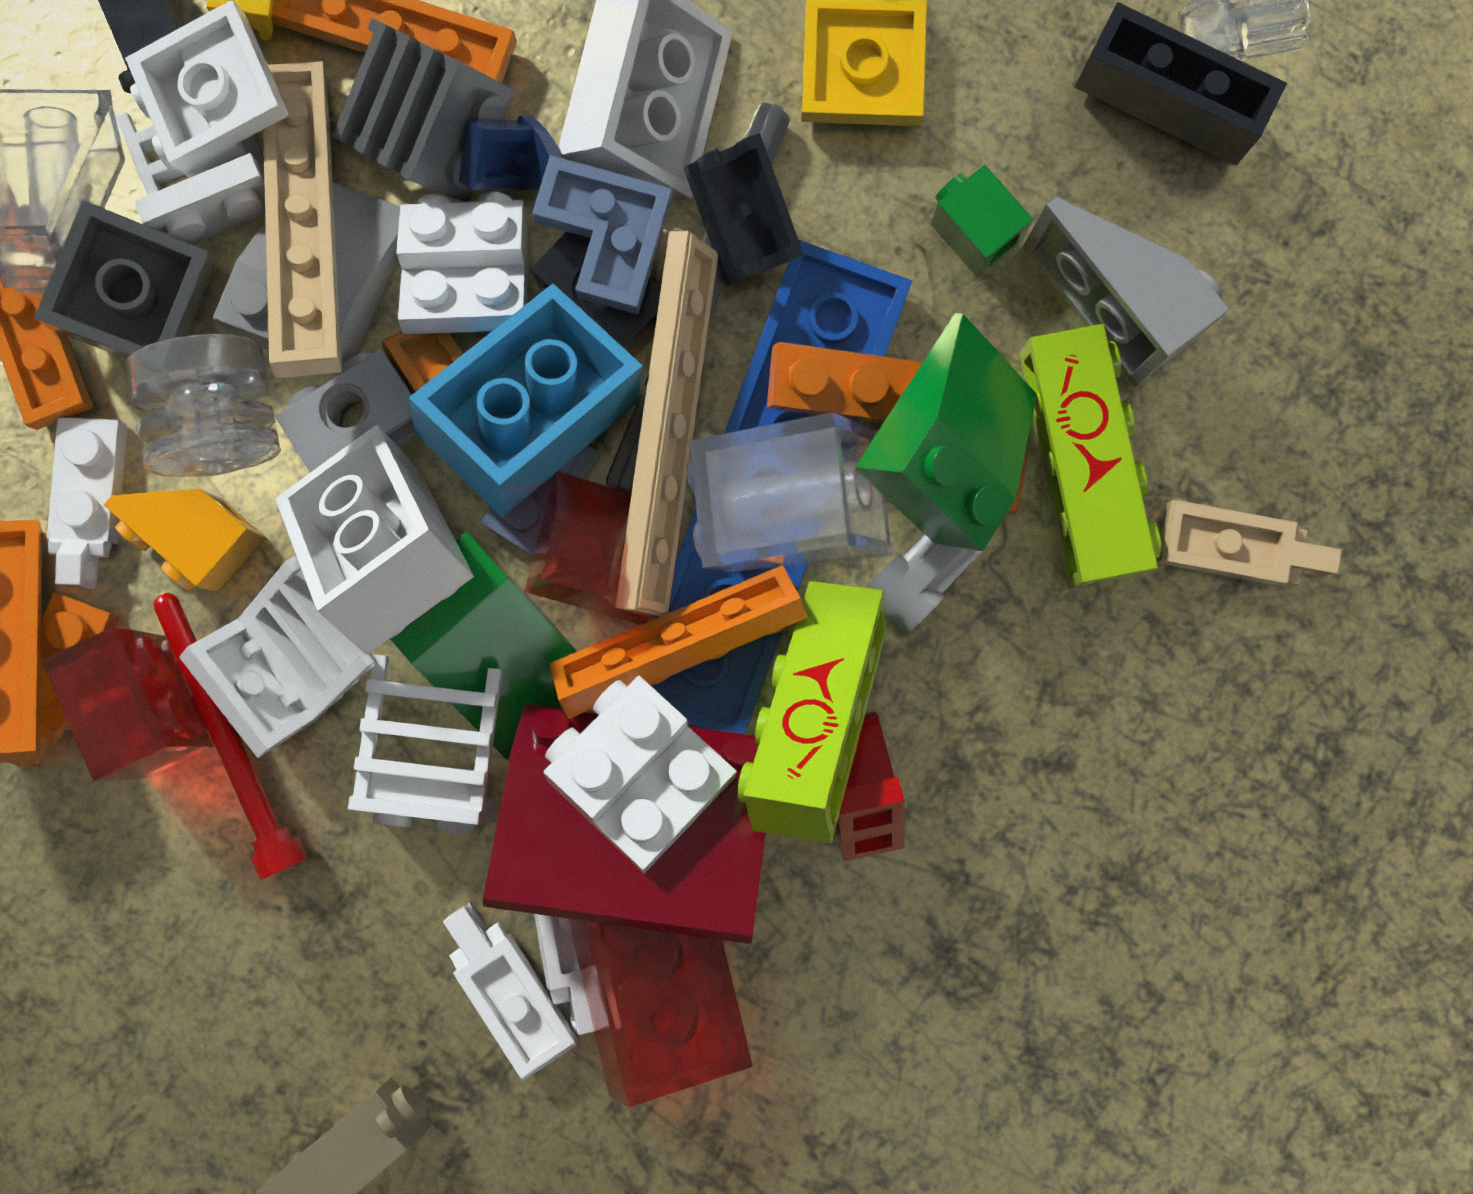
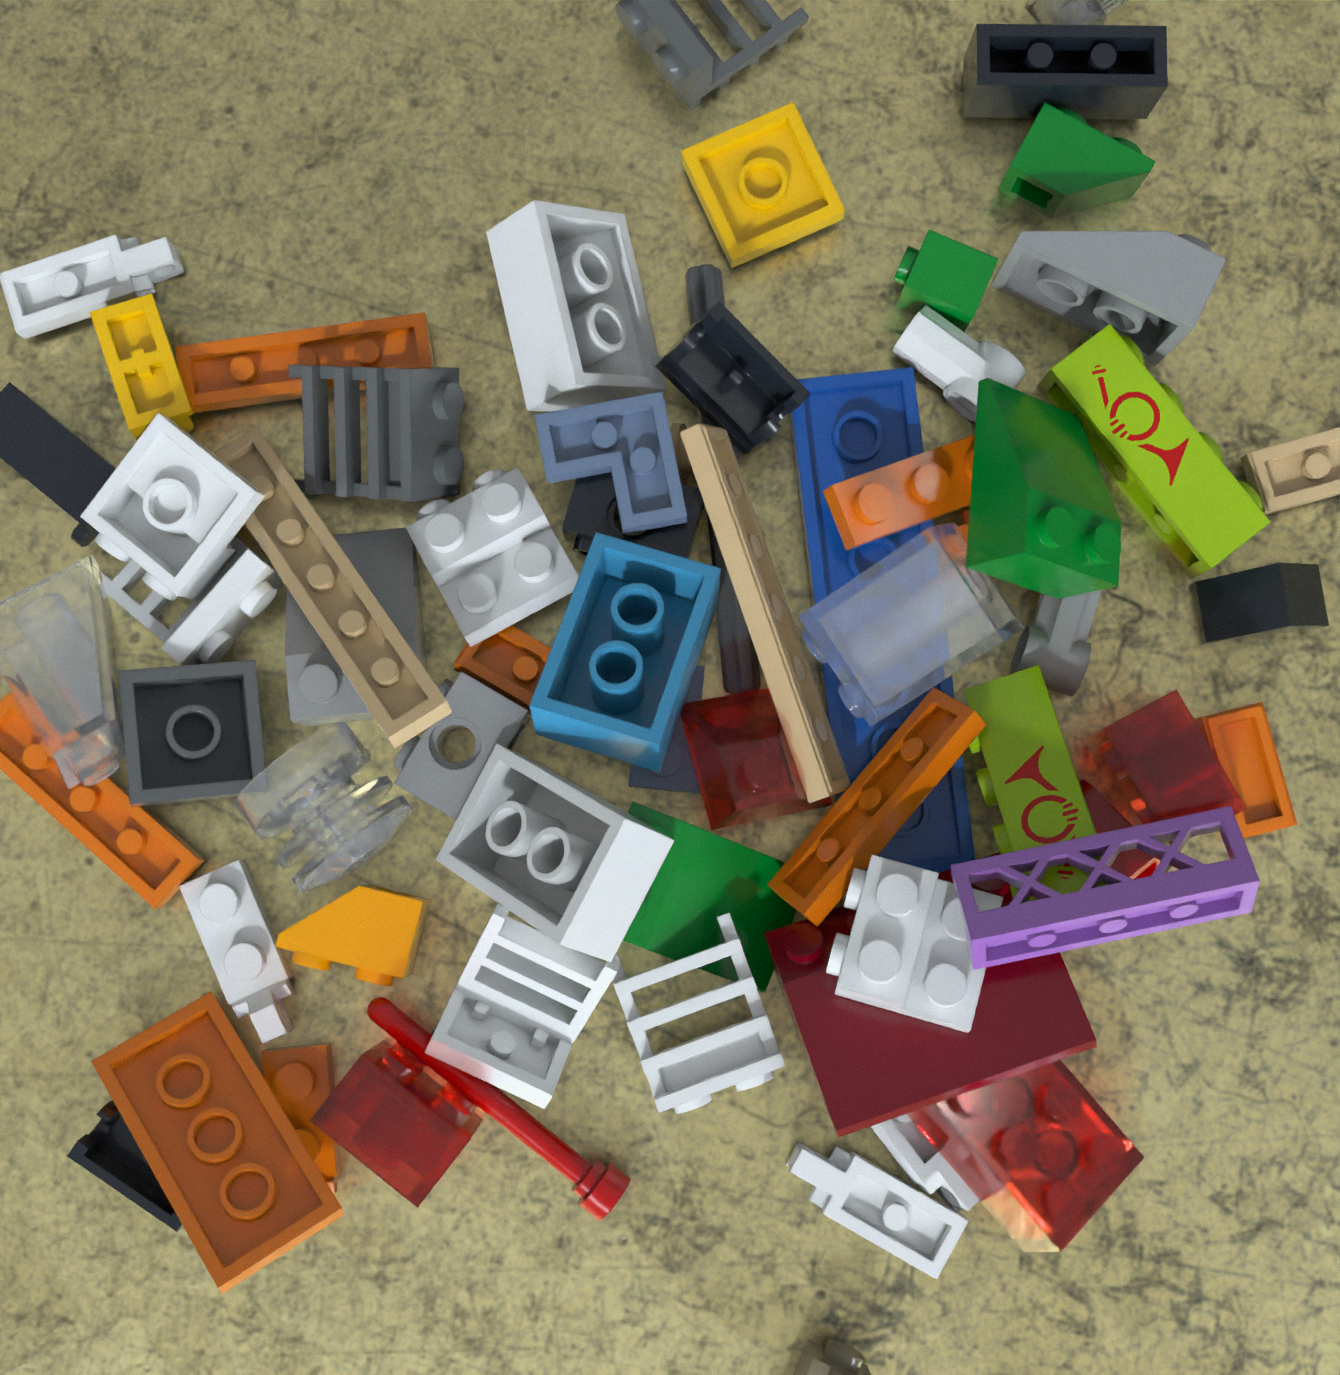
camera: 35 degrees left, 0 degrees up
dark blue tile [459,115,563,190] -> none
none -> white piece [892,305,1026,423]
none -> medium lavender fence [951,806,1260,970]
none -> green slope [998,103,1156,219]
none -> clear red brick [1098,689,1246,845]
none -> black slope [1192,562,1329,645]
none -> orange tile [1195,702,1298,838]

